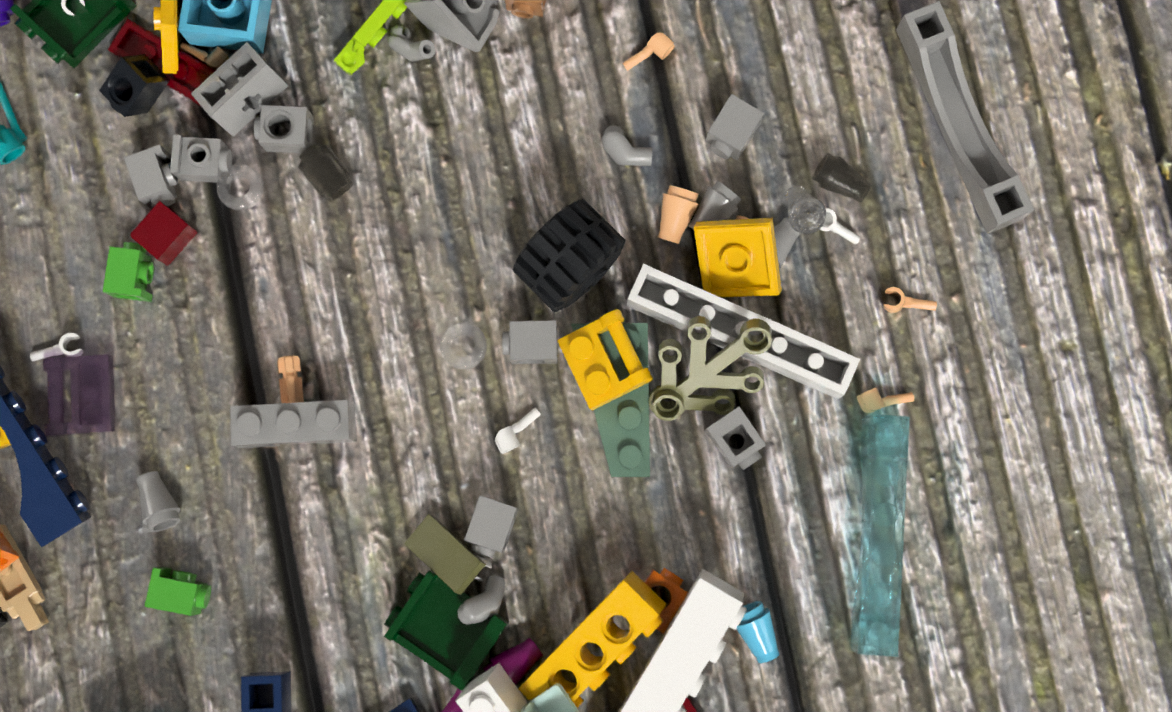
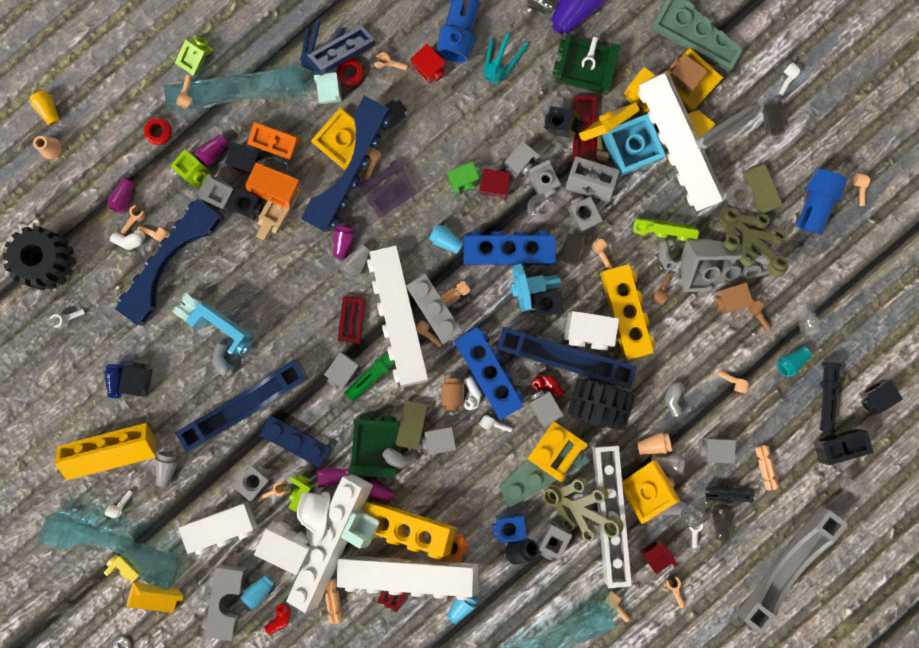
camera: 60 degrees right, 5 degrees up
white hand [30,333,84,361] -> none
bright green brick [144,567,211,616] -> none
none -> light grey brick [324,352,361,389]
none -> magenta cone [333,225,356,259]
none -> dark red tile [337,296,366,344]
none -> green pin [343,352,395,402]
none -> light nougat hand [364,148,381,180]
none -> white brick [367,246,428,387]
none -> light nougat hand [416,320,442,347]
none -> medium azure cone [428,224,463,254]
none -> medium nougat brick [441,378,464,410]
none -> blue brick [454,327,525,420]
none -> white arm [463,375,482,410]
none -> blue brick [464,232,555,265]
none -> blue brick [492,513,527,543]
none -> dark blue arch [496,327,637,389]
none -> black brick [505,538,539,565]
none -> medium azure piece [510,264,561,312]
none -> black brick [530,290,564,317]
none -> red arm [531,375,564,399]
none -> white brick [564,311,619,351]
none -> light nougat hand [592,238,613,270]
none -> yellow brick [600,264,655,360]
none -> dark red panel [640,539,678,574]
none -> medium nougat hand [652,273,672,306]
none -> black pin [705,485,755,504]
none -> light nougat axle [755,445,779,490]

